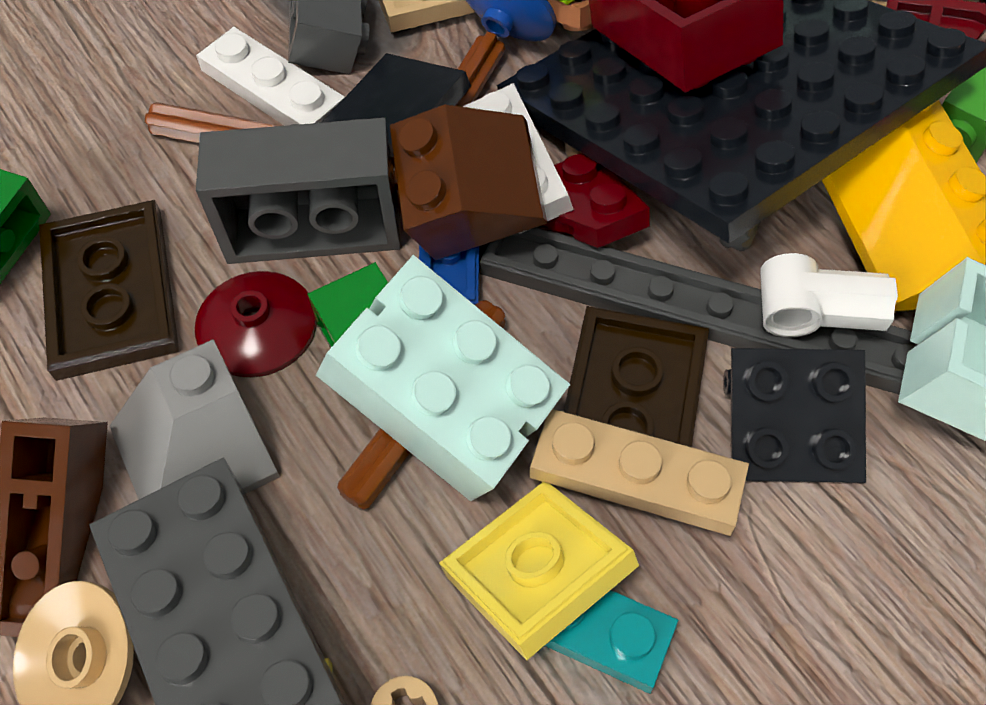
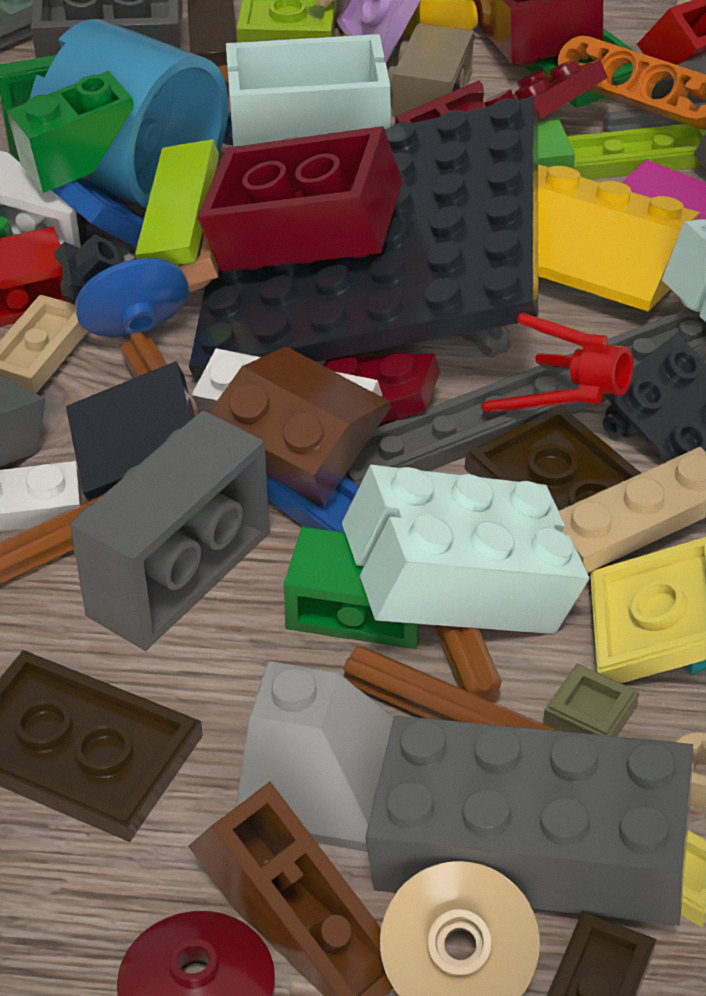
camera: 50 degrees left, 15 degrees down
dark red dish [195,271,317,378] -> none
white piece [760,253,898,337] -> none
none -> dark orange axle [344,646,559,731]
none -> red plant [481,313,633,413]
none -> olive tile [543,663,639,737]

